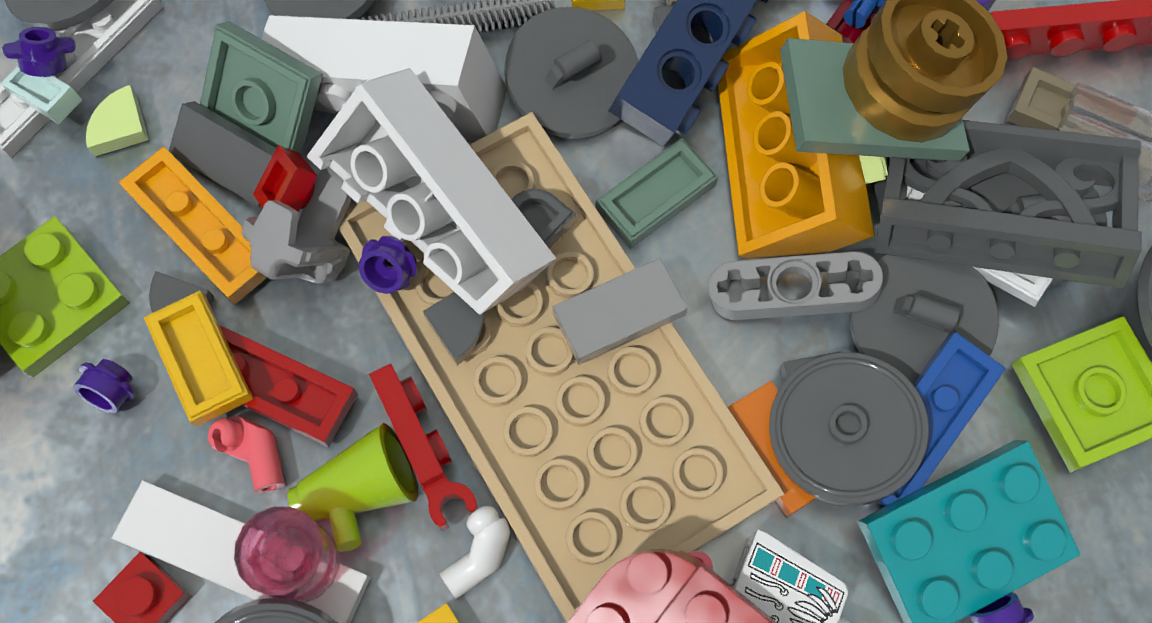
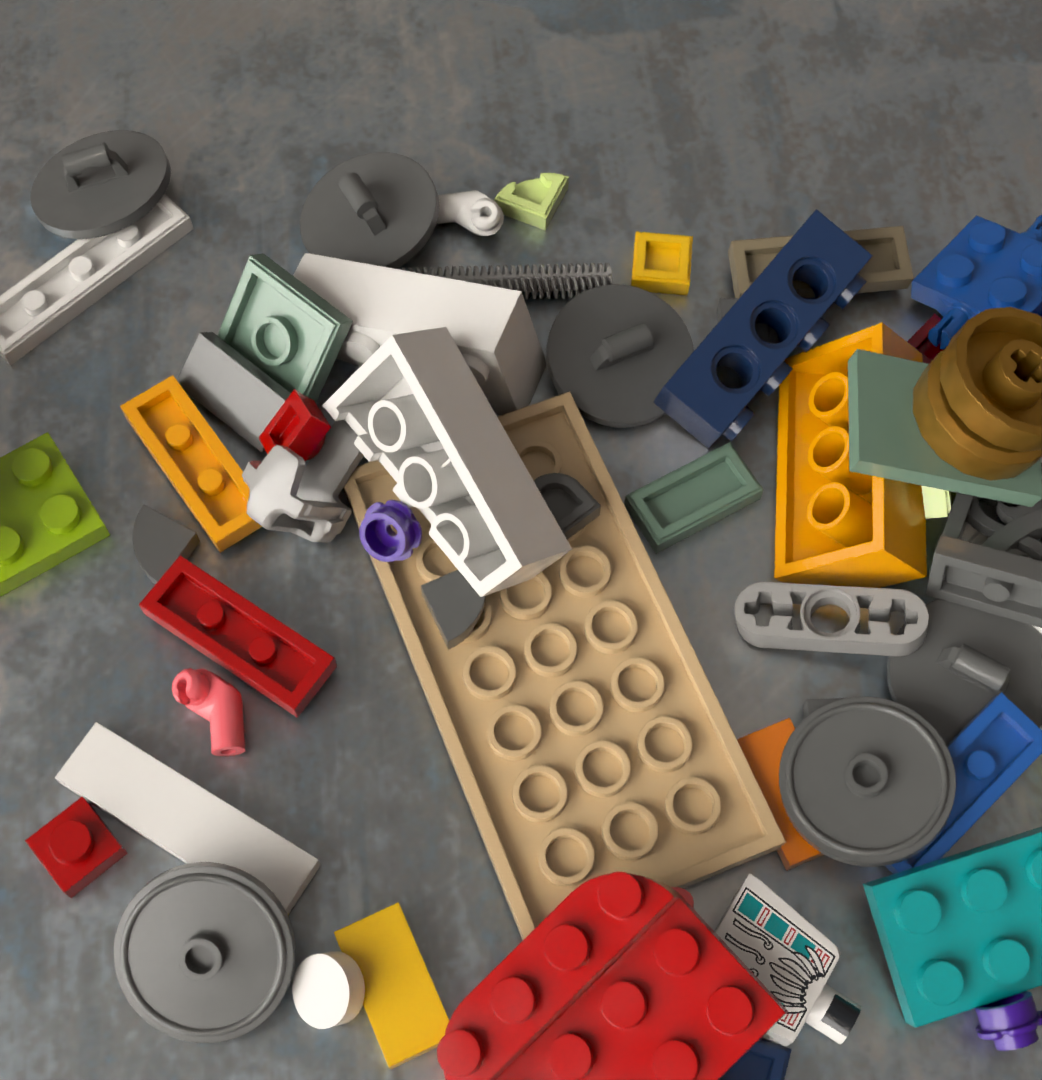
camera: 10 degrees right, 5 degrees down
light aqua piece [0,66,82,125] -> none
dark purple plate [2,27,76,77] -> none
dark purple plate [73,359,135,413] -> none
yellowish green tile [86,85,149,157] -> none
yellow tile [143,291,253,427] -> none
clear pink wheel [234,506,340,603] -> none
lime piece [287,423,418,552] -> none
red plate [369,363,478,531] -> none
white arm [439,506,511,599] -> none
light grey tile [552,258,688,365] -> none

